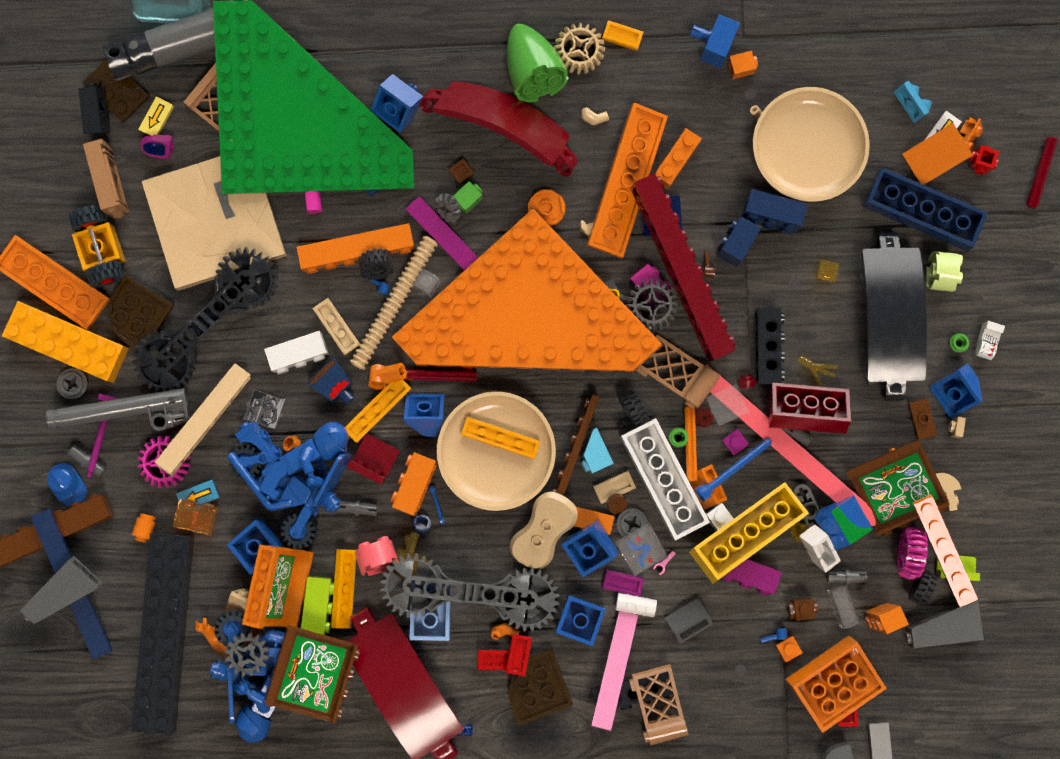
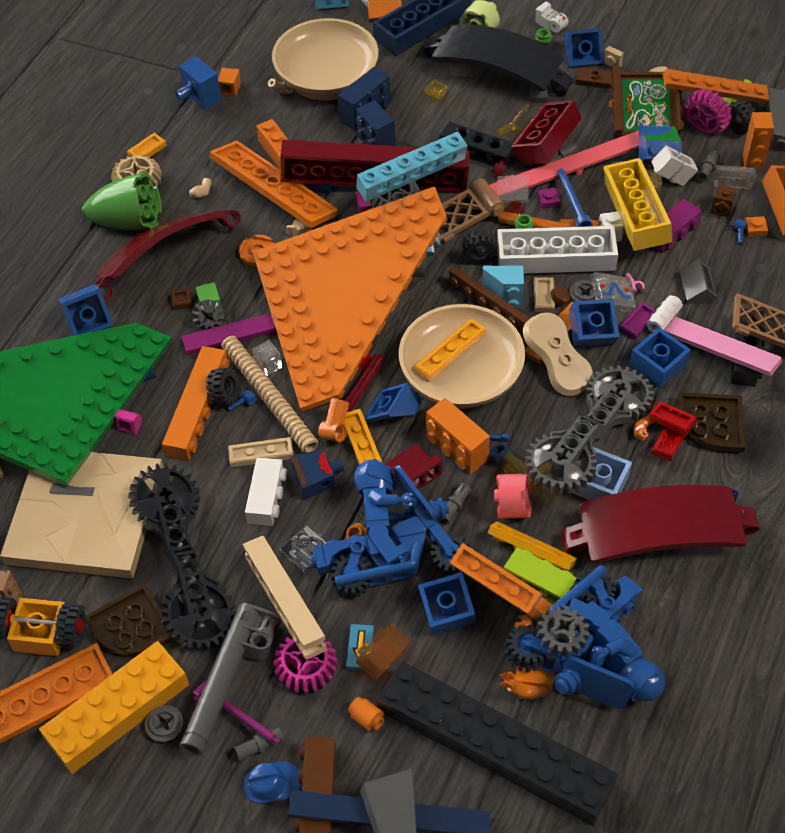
camera: 60 degrees left, 30 degrees down
tan slope [225,588,249,613] -> none
panel [263,625,360,724] -> none
none -> medium azure brick [357,132,467,202]

